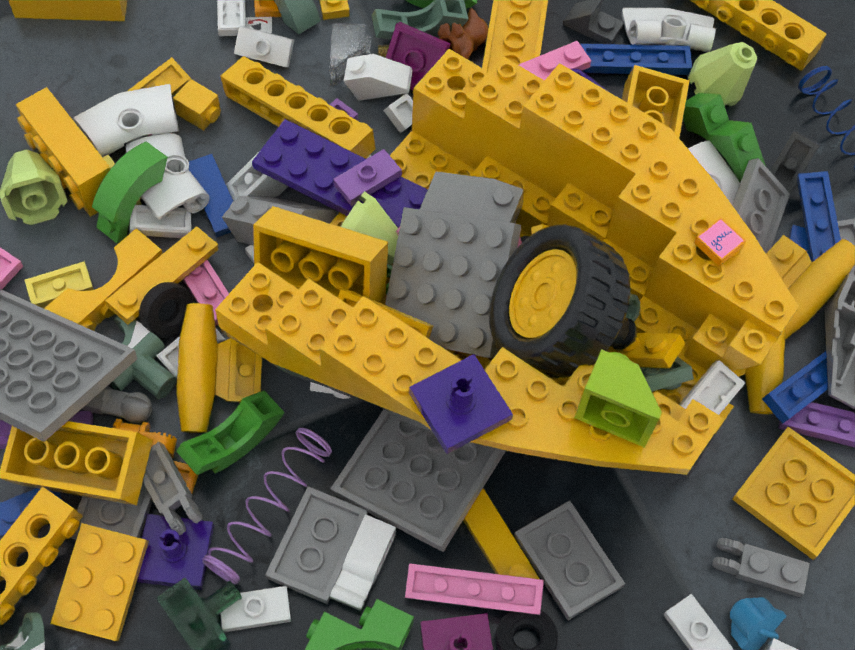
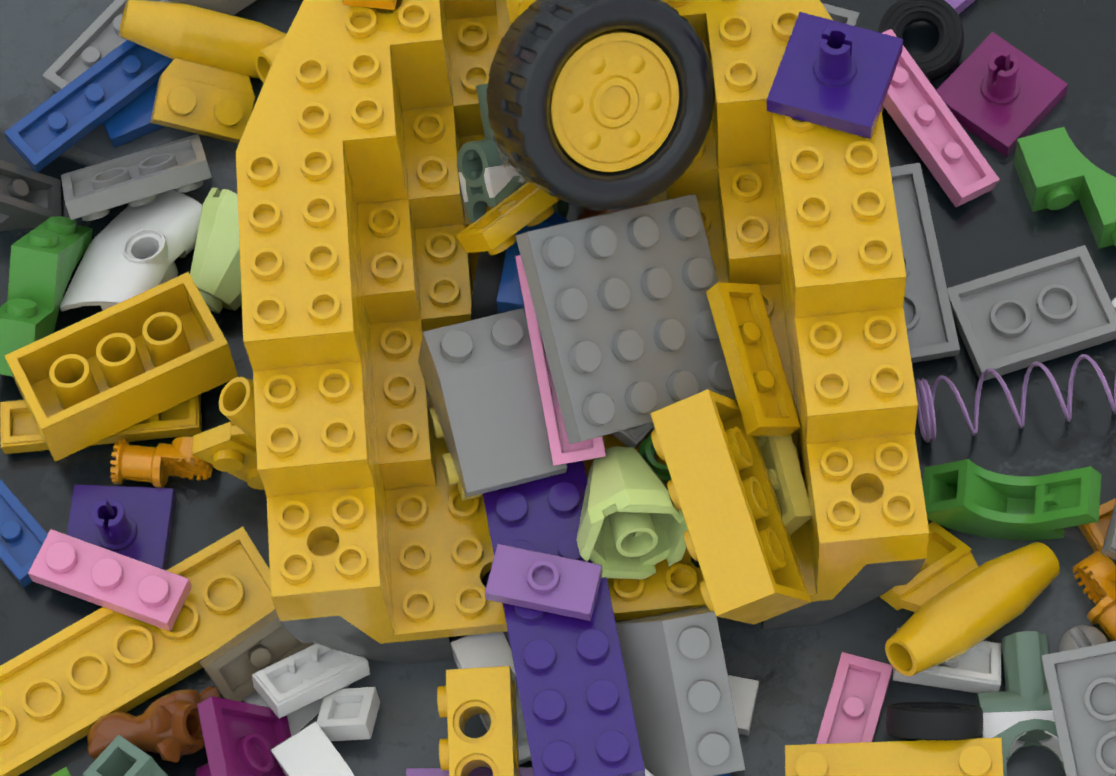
camera: 120 degrees left, 0 degrees up
white piece [330,514,396,611] -> none

